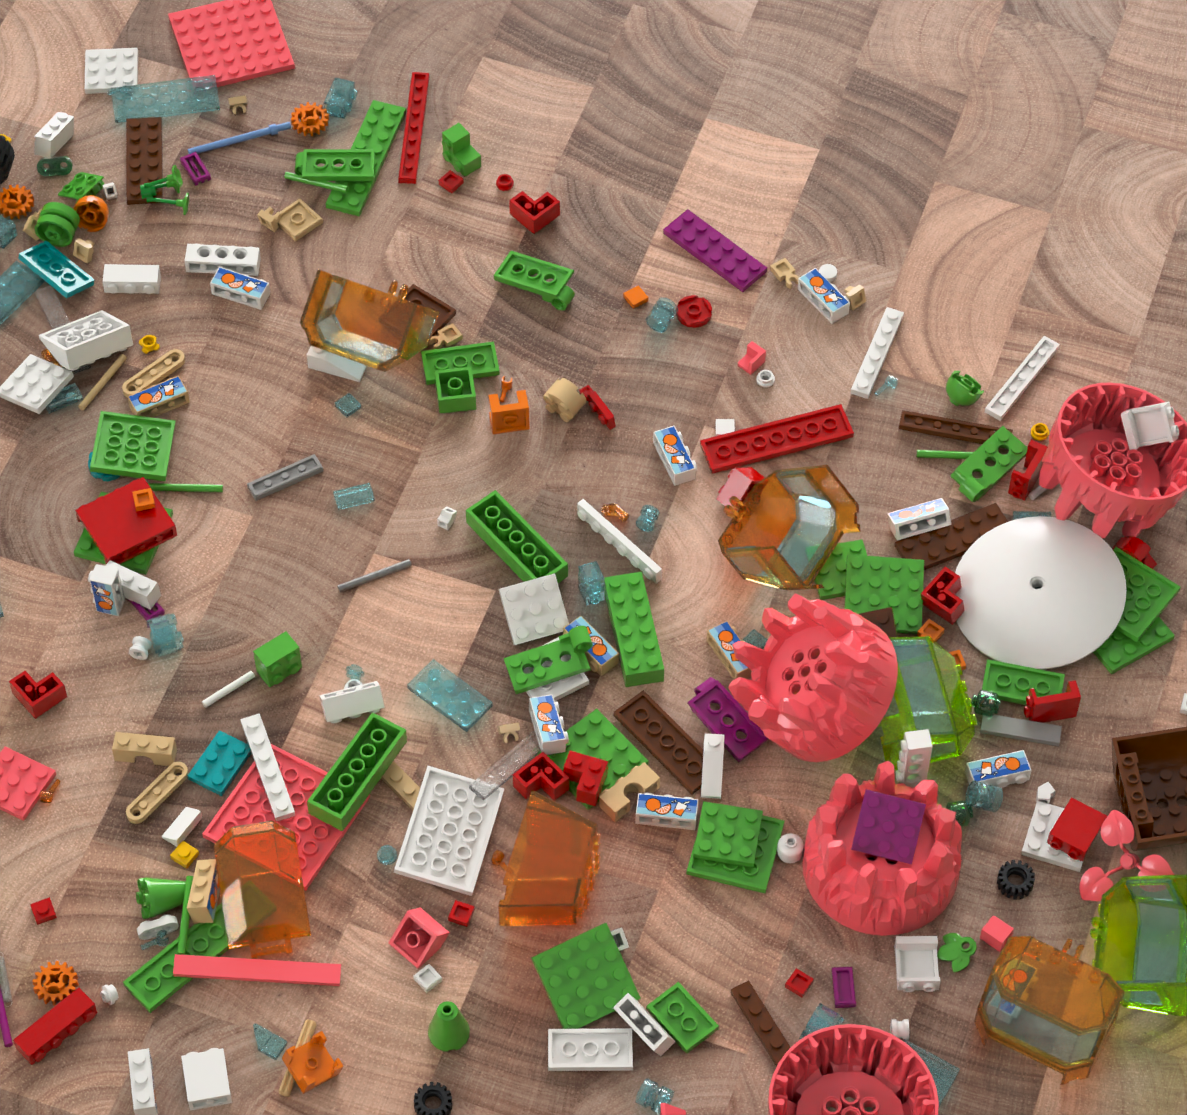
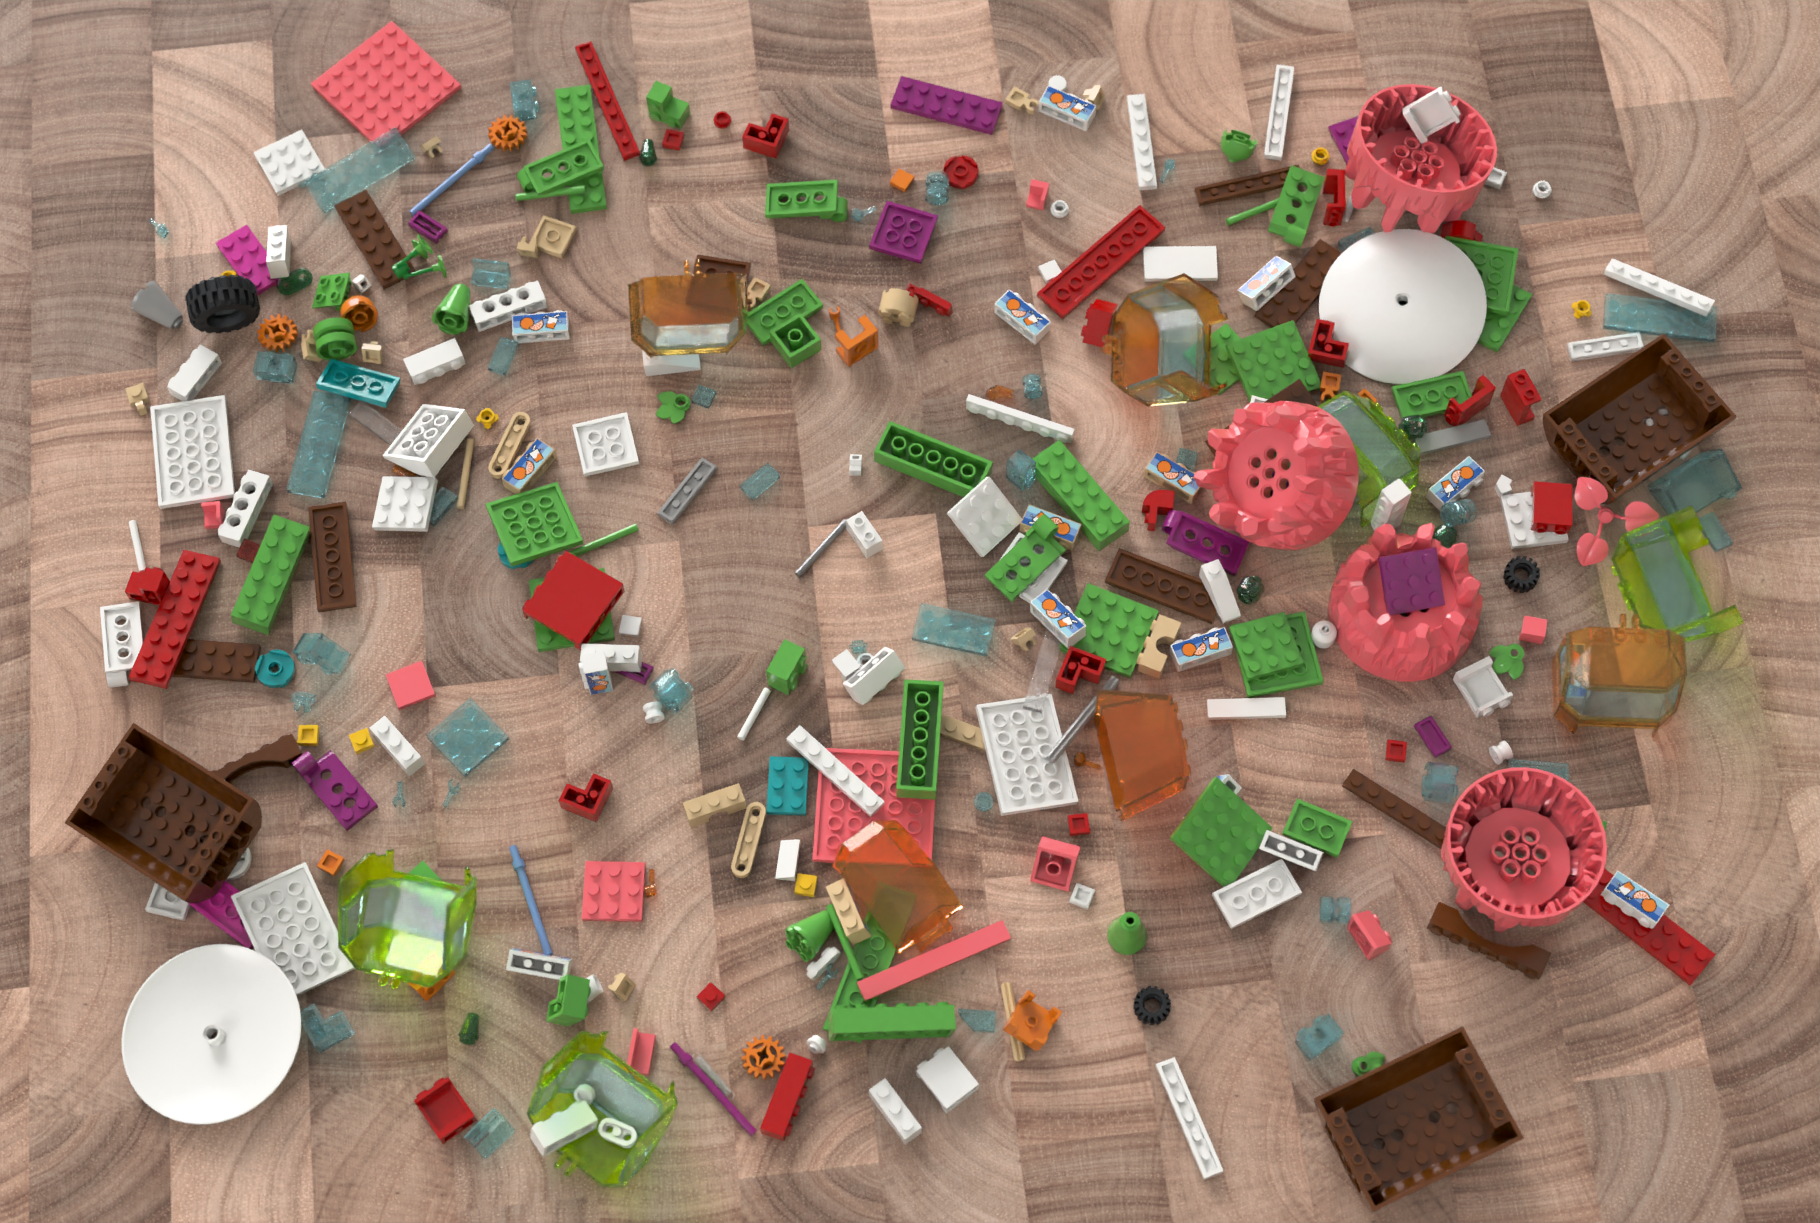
camera: 25 degrees left, 10 degrees up
orange plate [132,488,155,511] -> none
red brick [564,750,608,806] -> none
none -> dark pink plate [216,224,285,295]
none -> bright green cone [432,284,470,335]
none -> clear light blue panel [471,258,511,289]
none -> clear light blue tile [487,337,519,376]
none -> white plate [572,412,639,477]
none -> white tile [619,615,642,638]
none -> clear green cone [639,139,657,166]
none -> bright green plate [656,391,691,424]
none -> bright green brick [828,1002,956,1041]
none -> white panel [832,649,861,682]
none -> white brick [846,511,883,559]
none -> clear light blue hand [851,206,877,222]
none -> magenta plate [869,201,938,264]
none -> light grey axle [1046,676,1120,764]
none -> red brick [1141,490,1175,531]
none -> white tile [1143,246,1218,282]
none -> white tile [1207,697,1286,720]
none -> clear green head [1236,575,1265,605]
none -> red panel [1500,369,1542,426]

